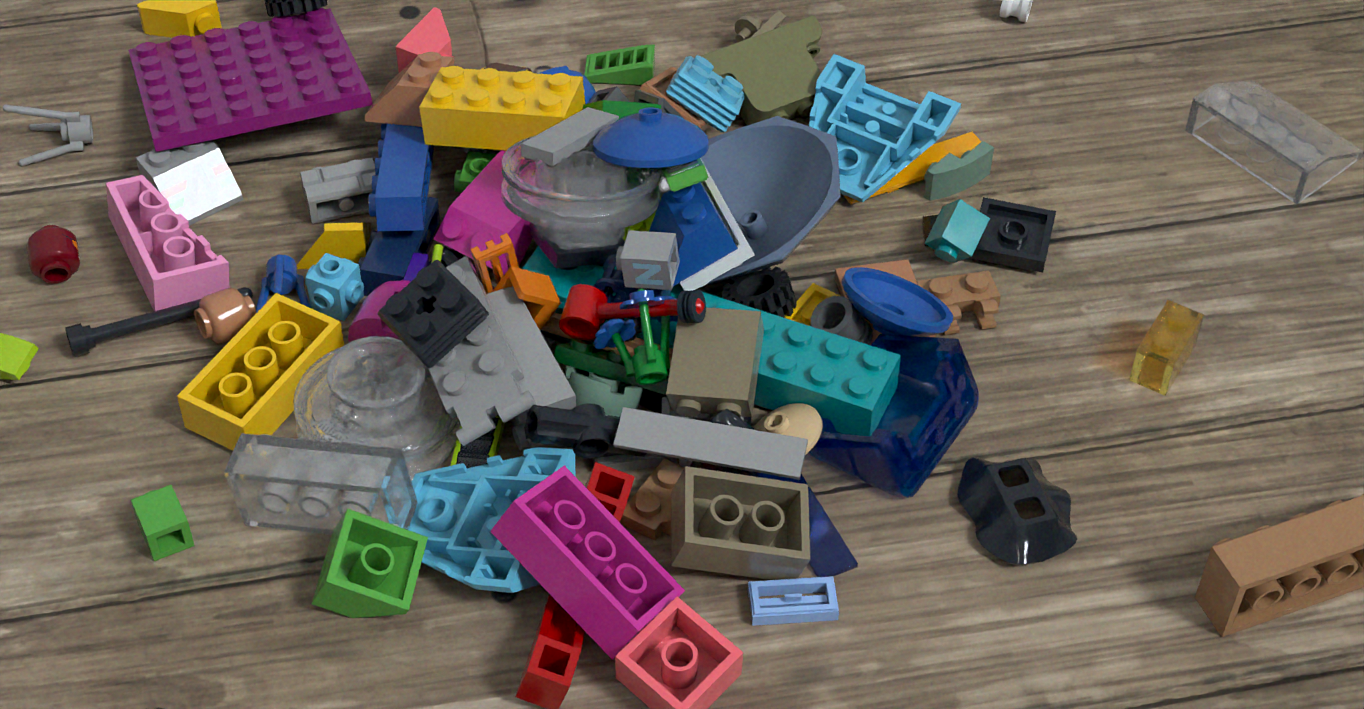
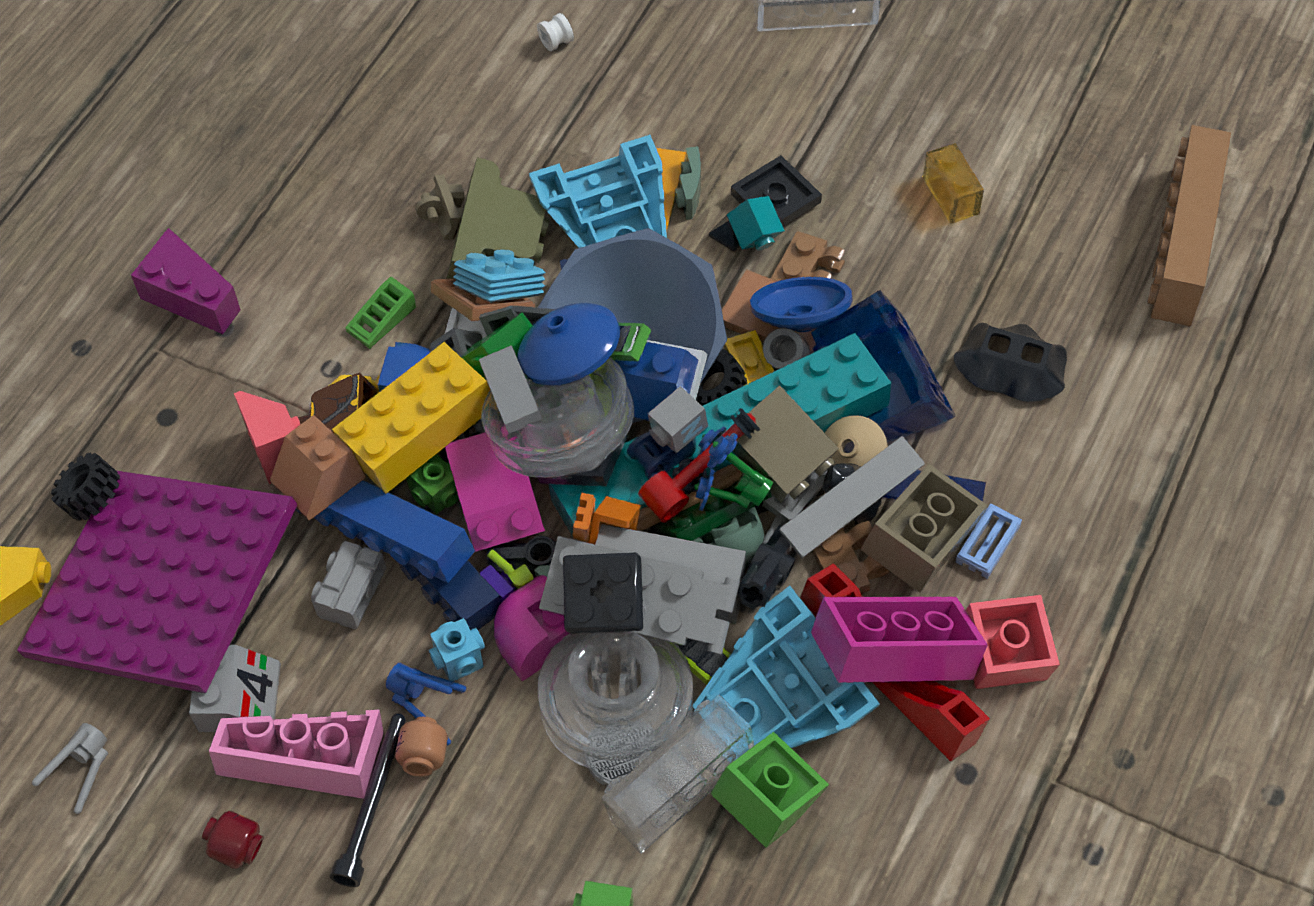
camera: 50 degrees left, 10 degrees up
yellow brick [177,293,346,459] -> none
yellow slope [297,222,371,269] -> none

